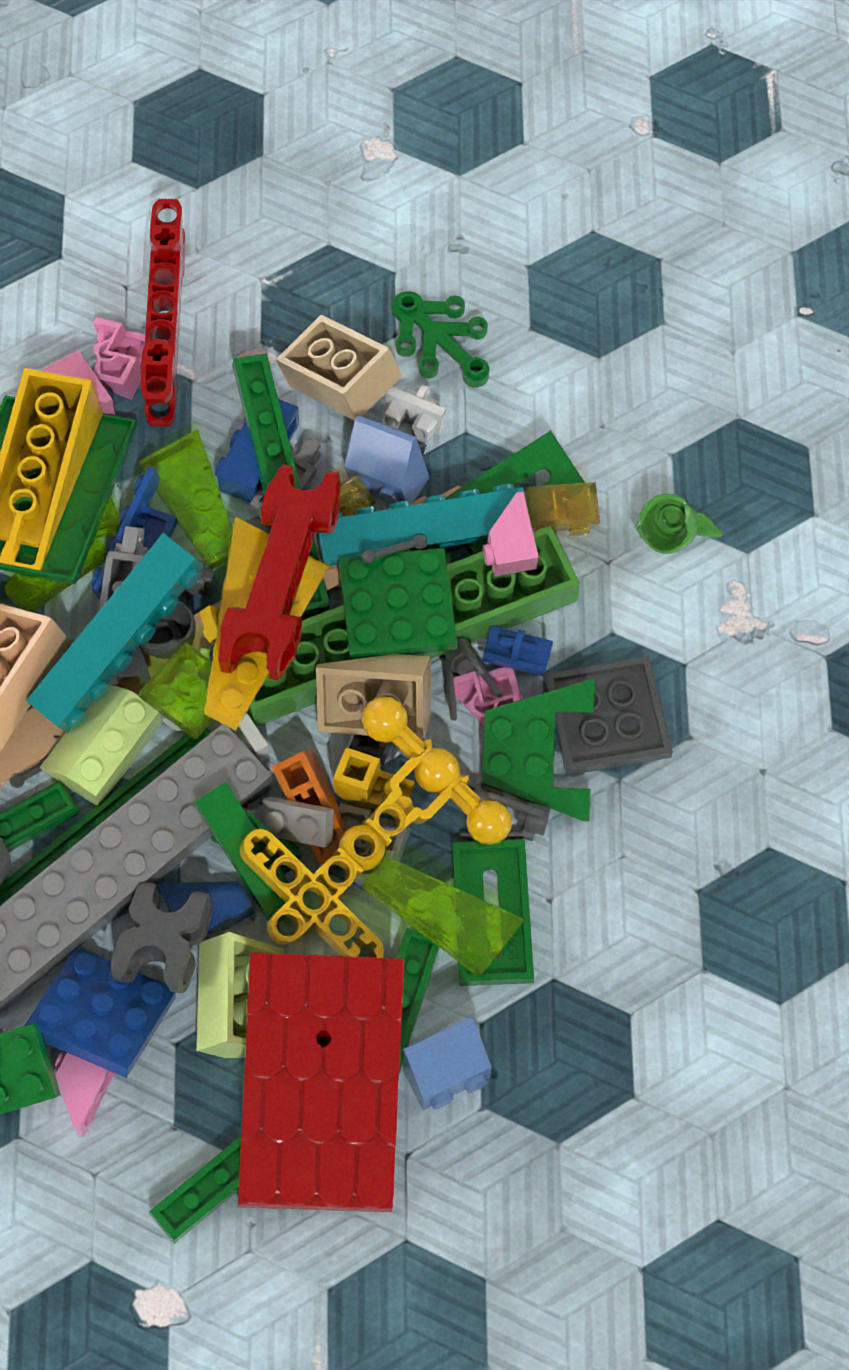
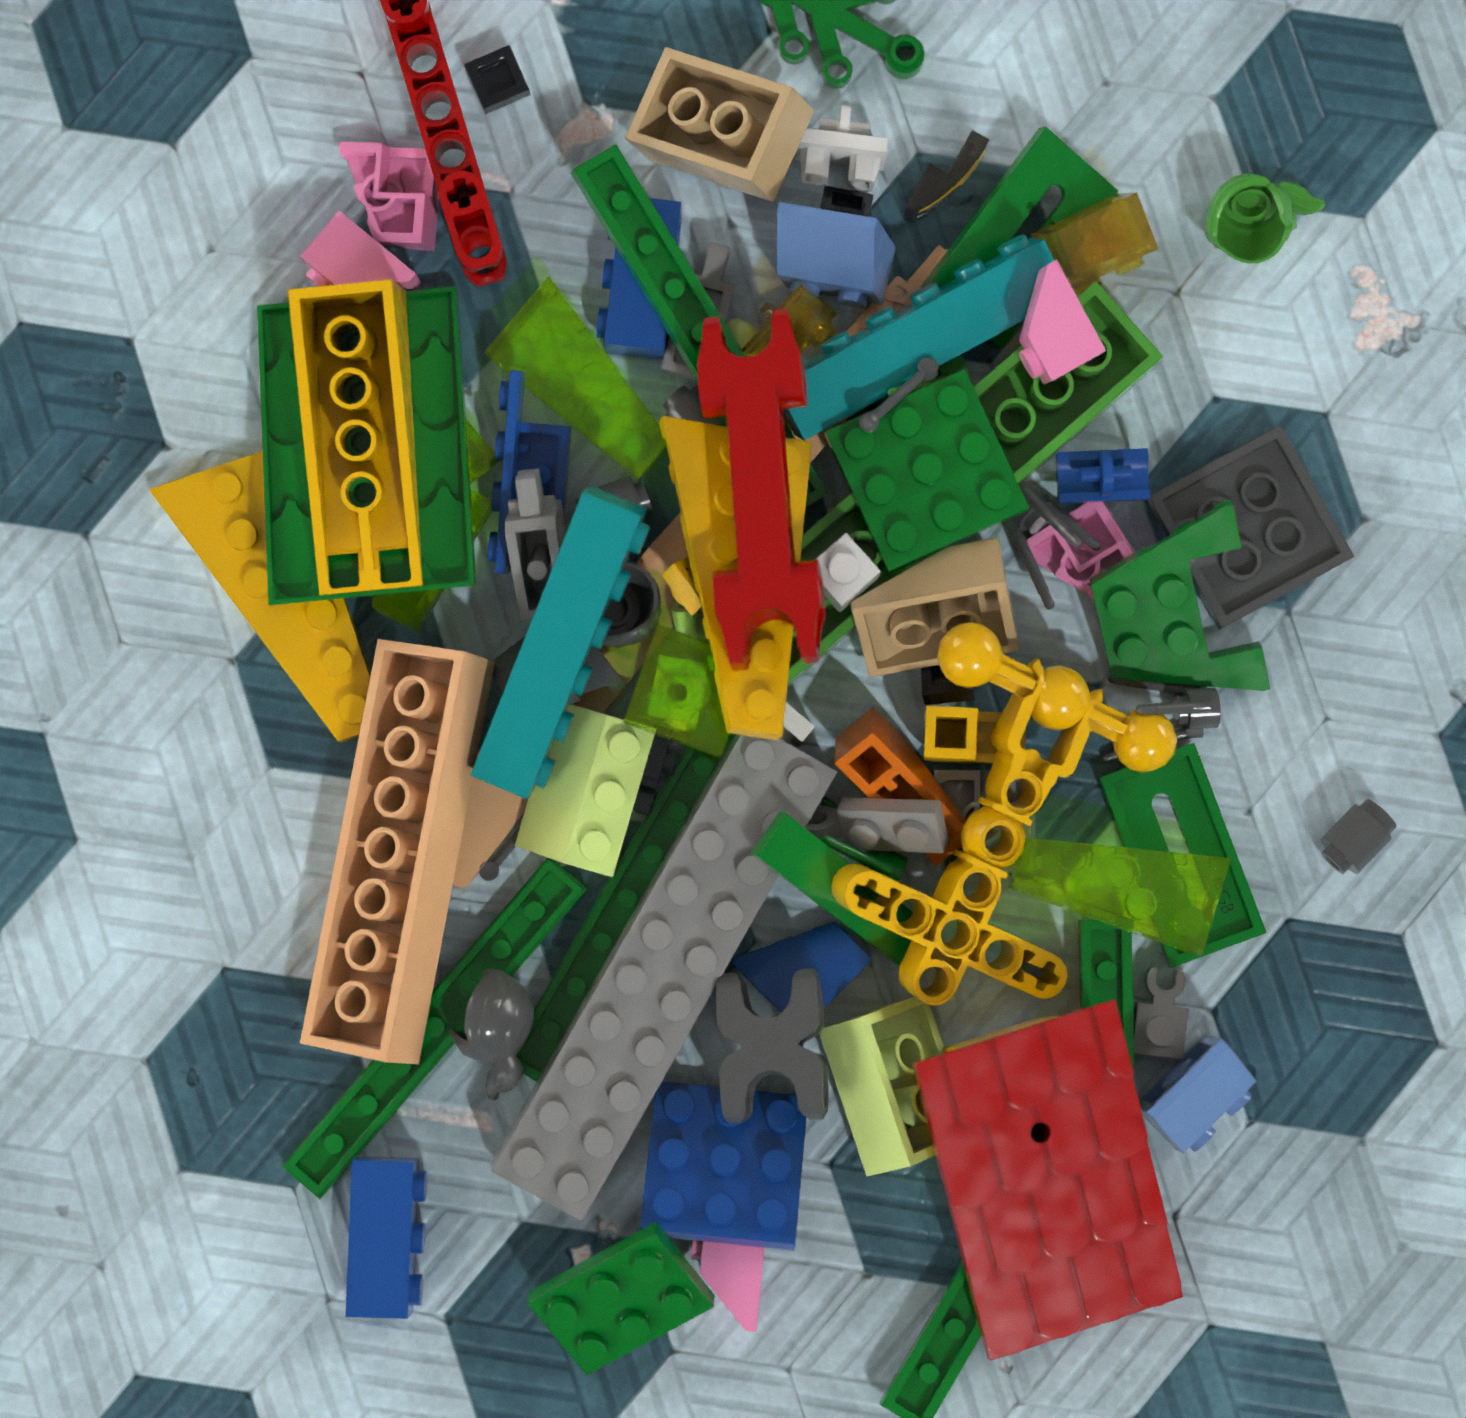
camera: 15 degrees left, 20 degrees up
none -> black plate [464,45,531,114]
none -> black plate [632,725,680,816]
none -> white brick [816,533,881,613]
none -> clear smoke slope [903,130,990,223]
none -> light grey plate [1133,968,1189,1059]
none -> dark grey brick [1320,799,1397,874]

